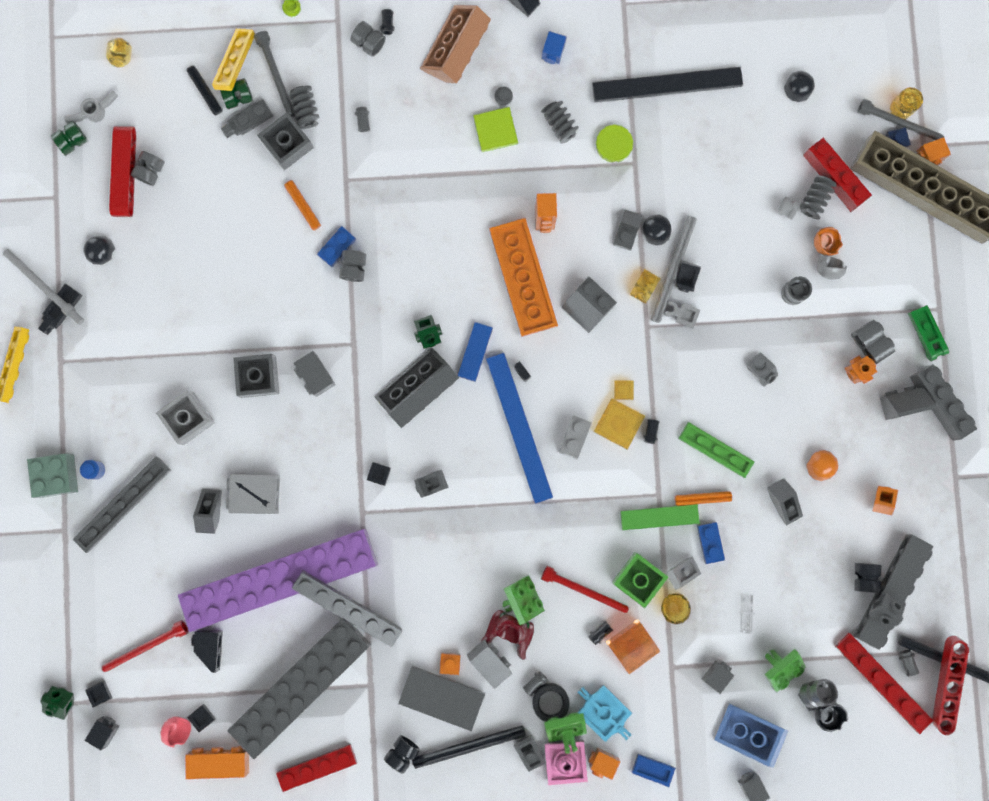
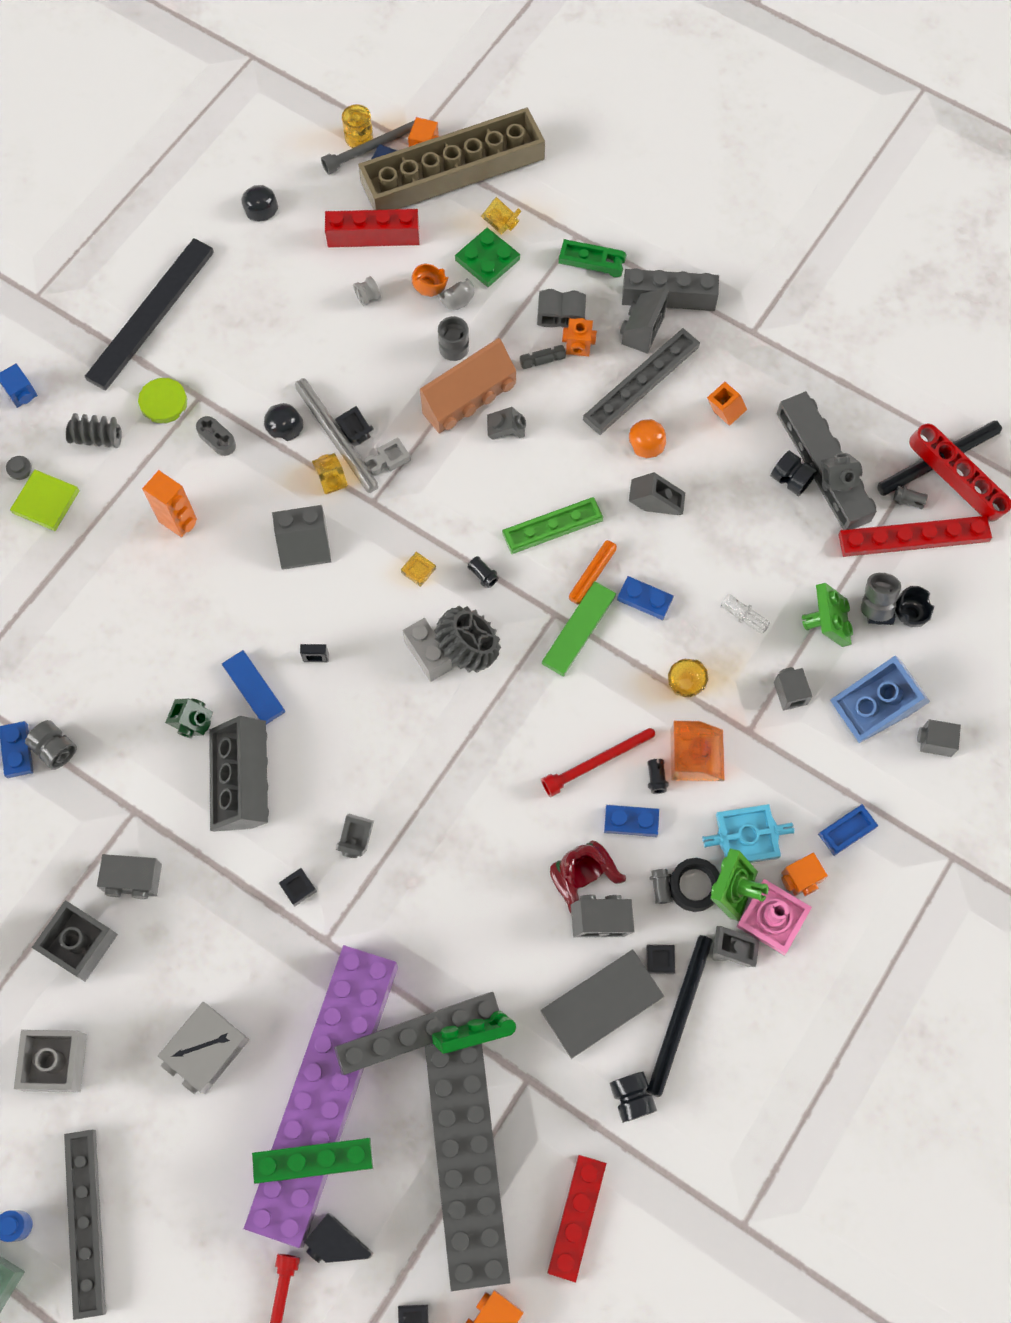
camera: 55 degrees left, 15 degrees down
dark grey slope [193,489,222,534] -> none
orange plate [440,653,461,675] -> none
blue tile [486,353,553,504] -> none
orange plate [489,218,558,337] -> none
bright green plate [503,575,545,625] -> none
clear yellow tile [593,398,645,450] -> none
bright green brick [611,552,668,608] -> none
dark grey slope [613,210,643,251] -> none
light grey plate [667,556,701,590] -> none
dark grey piece [800,176,837,220] -> none
none -> dark grey beam [196,416,236,456]
none -> green plate [252,1138,373,1184]
none -> nougat slope [420,338,516,434]
none -> green plate [432,1011,516,1054]
none -> dark grey gear [434,606,501,673]
none -> green plate [455,227,520,287]
none -> clear yellow bracket [481,197,521,235]
none -> dark grey axle [520,345,566,369]
none -> dark grey plate [583,328,700,435]
none -> blue plate [604,805,659,837]
none -> black tile [646,945,675,974]

